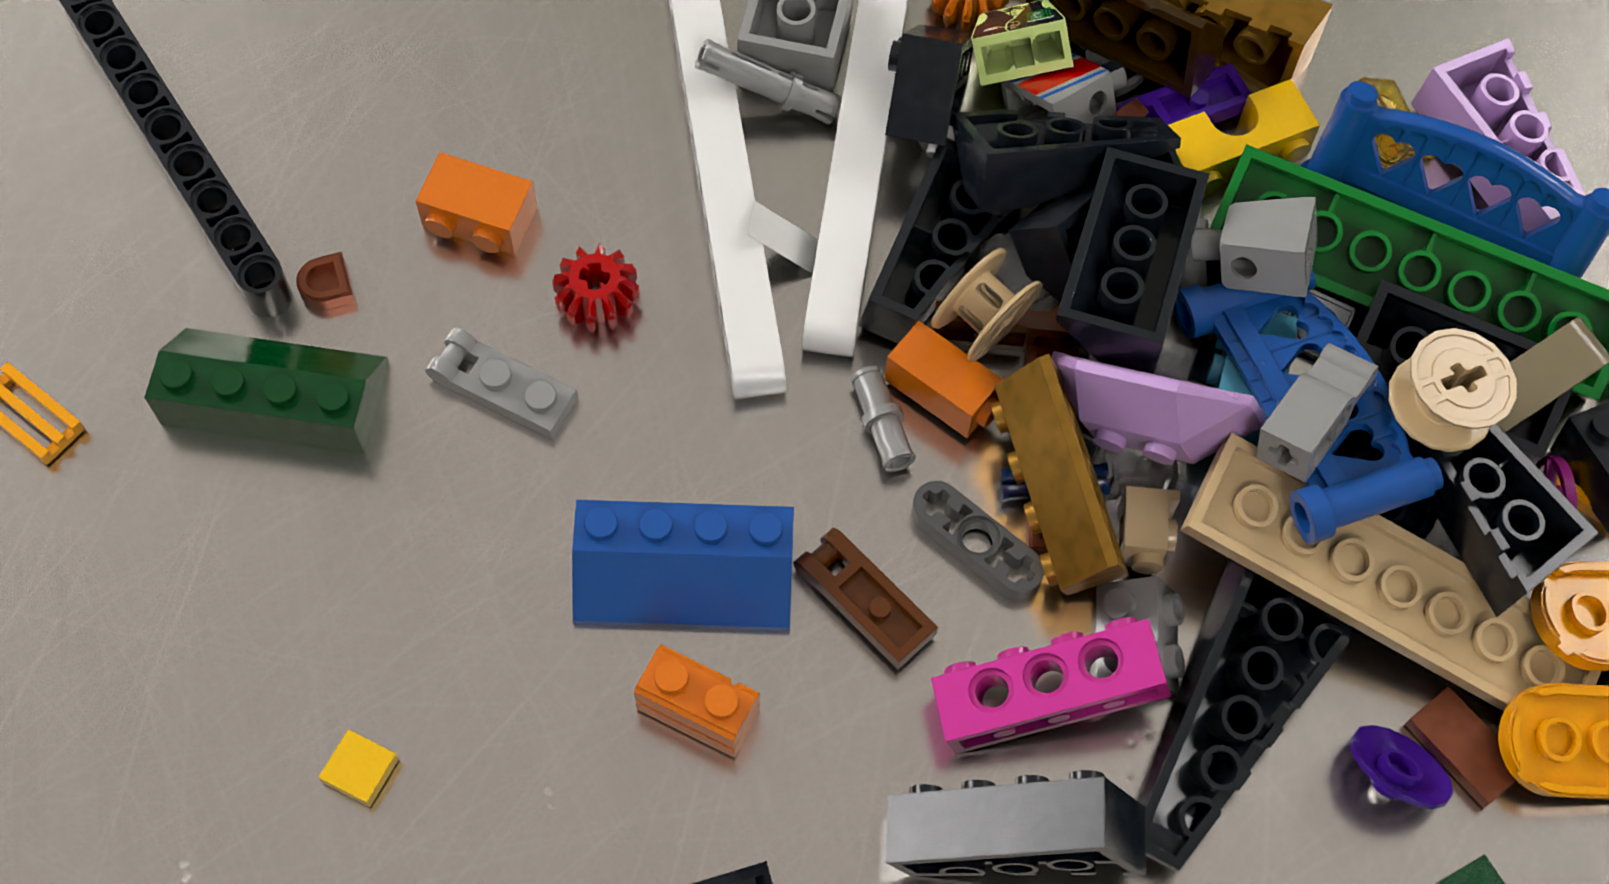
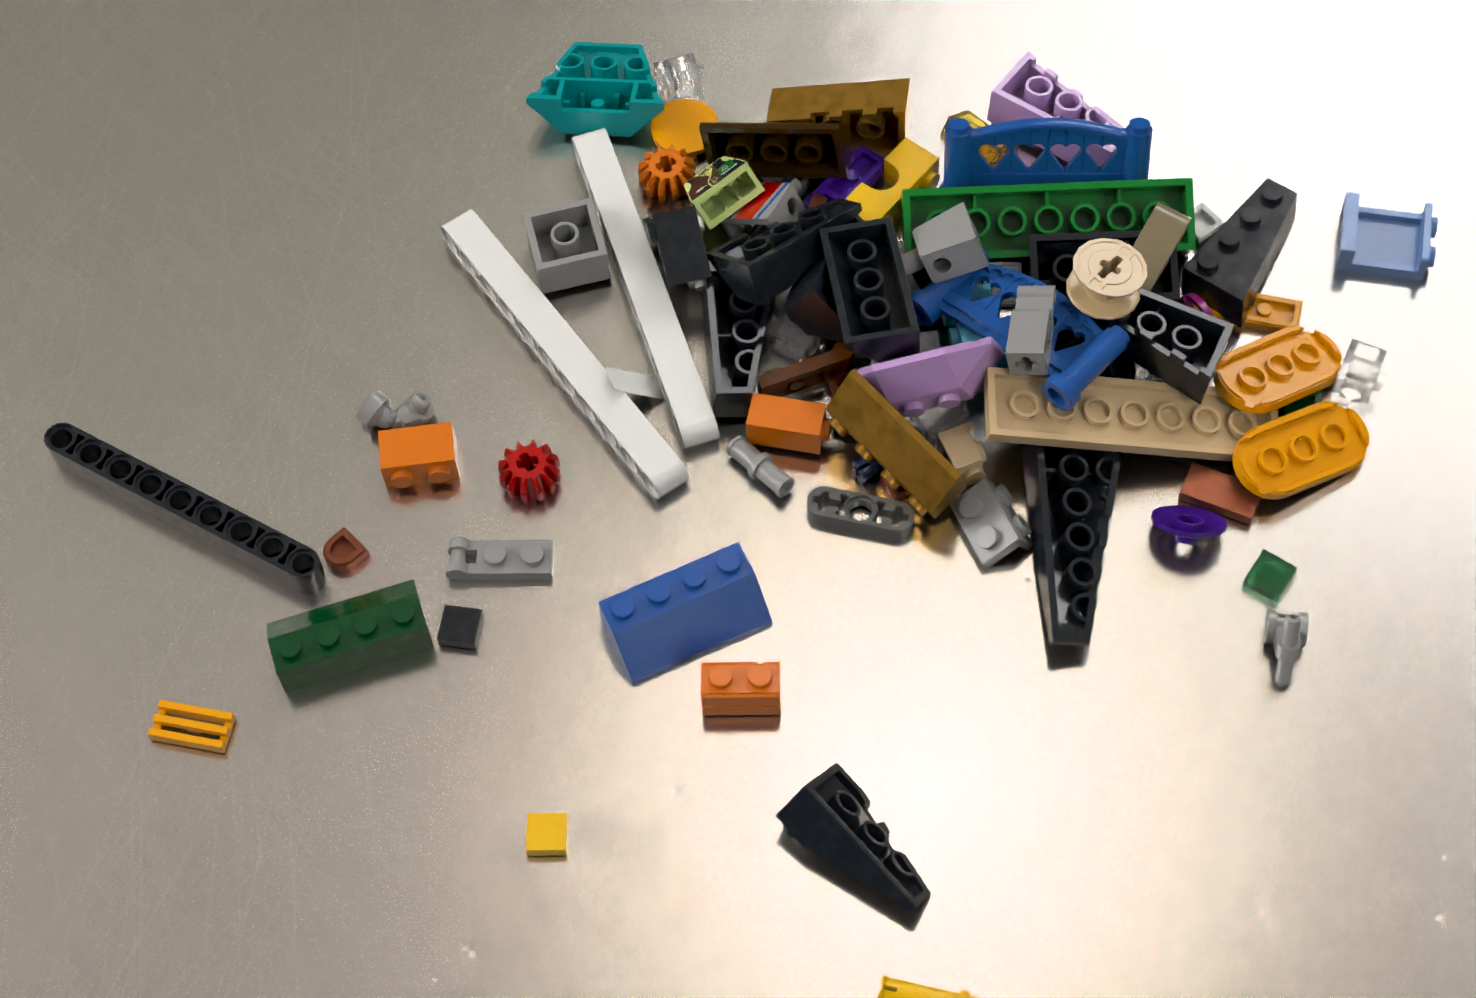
camera: 20 degrees left, 5 degrees down
light grey pin [695,38,841,125] -> none
reddish brown plate [793,527,938,669] -> none
wedge [886,770,1146,876] -> none
tan piece [931,247,1043,362] -> none
dark pink brick [931,617,1172,754] -> none
none -> light grey arm [356,390,435,429]
none -> black tile [437,605,484,649]

